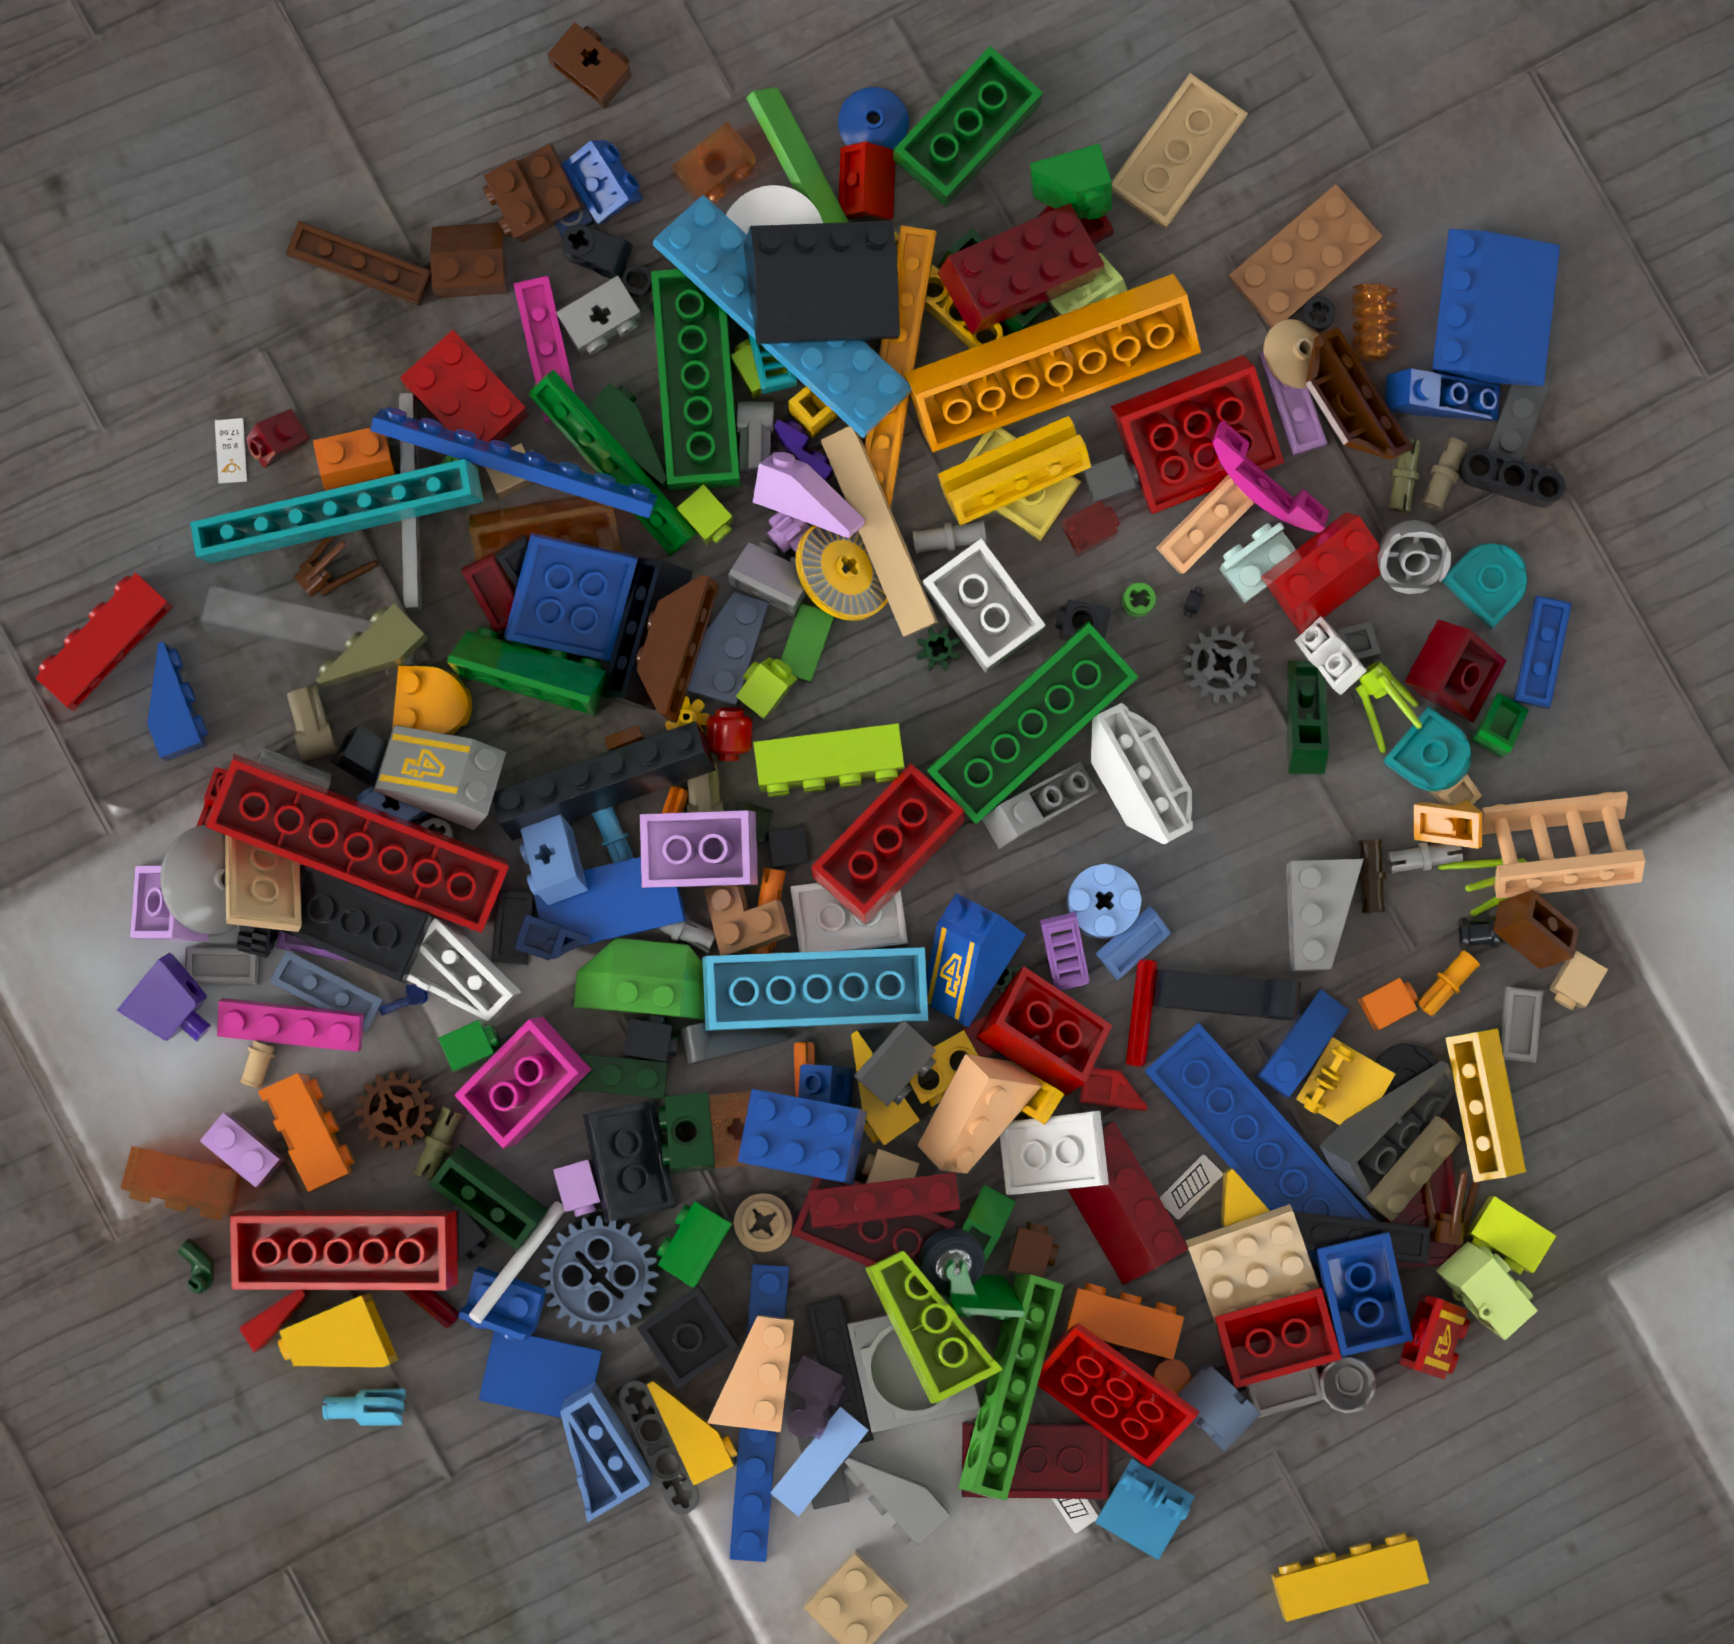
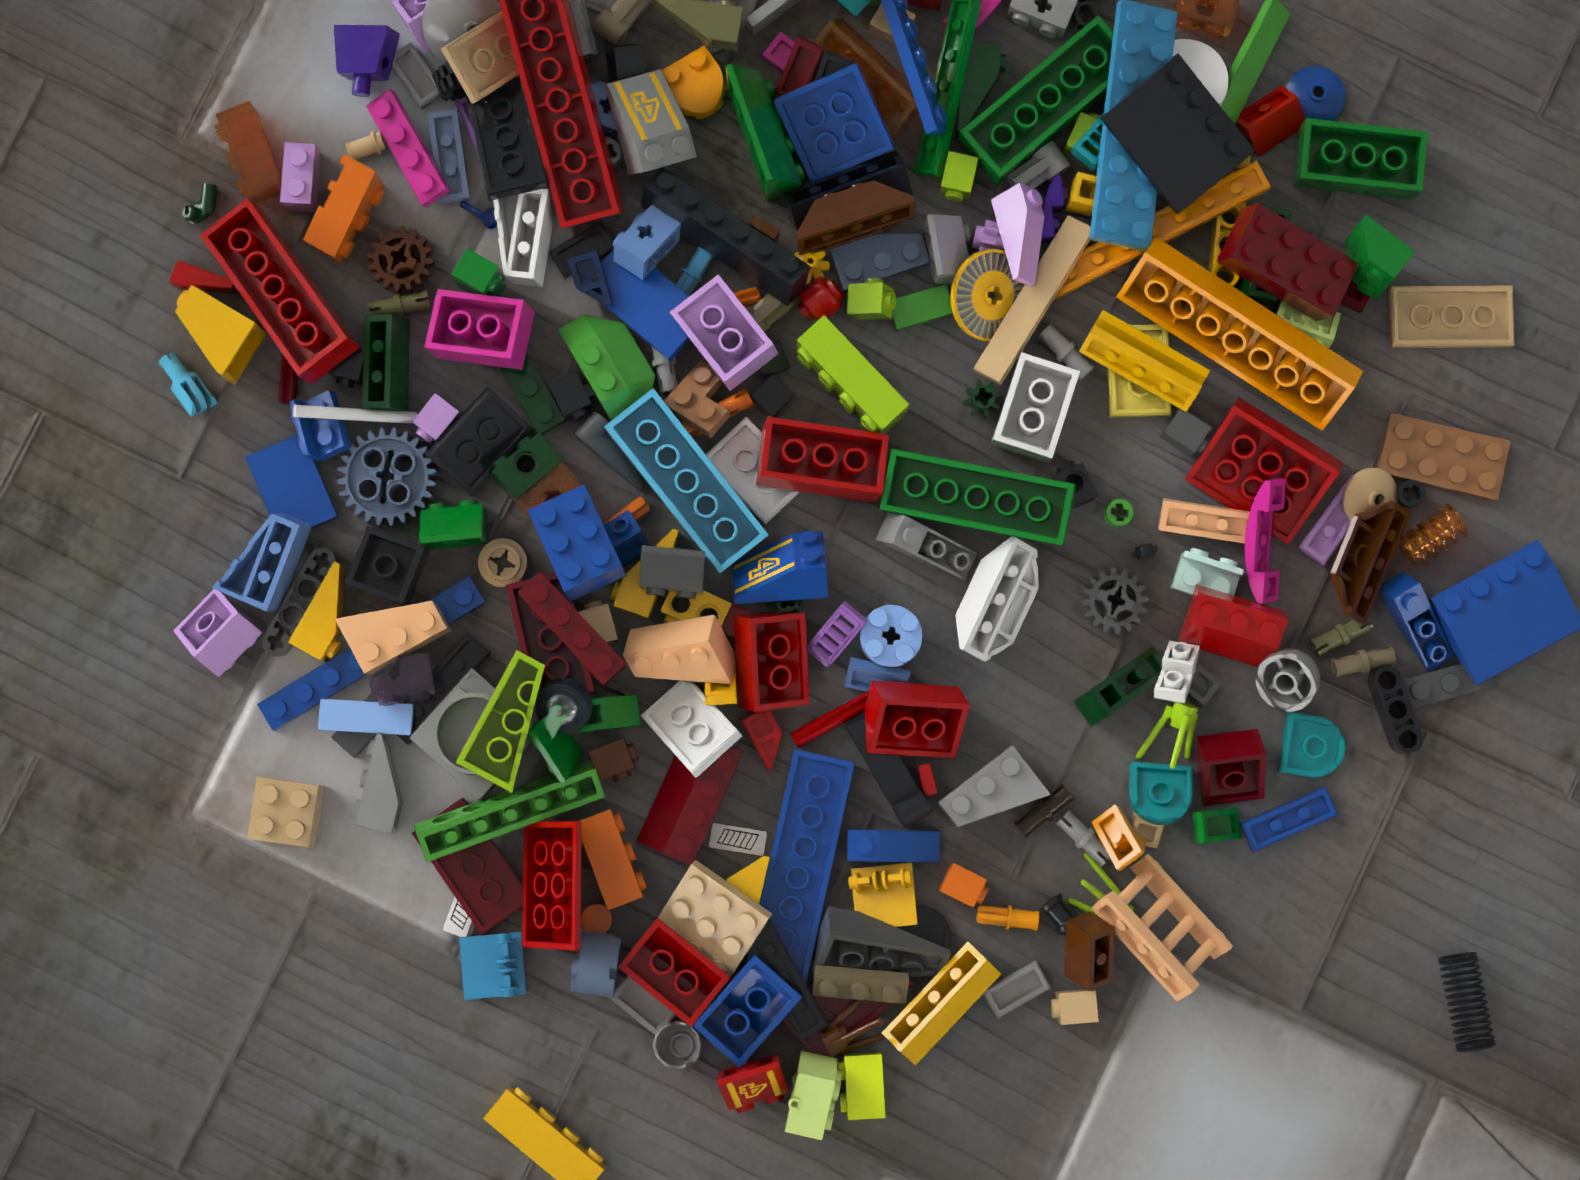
camera: 55 degrees right, 0 degrees up
clear red brick [1061,501,1120,557] -> none
none -> lavender slope [173,589,262,677]
none -> dark pink tile [762,31,795,73]
none -> red slope [865,680,970,758]
none -> red tile [917,763,937,796]

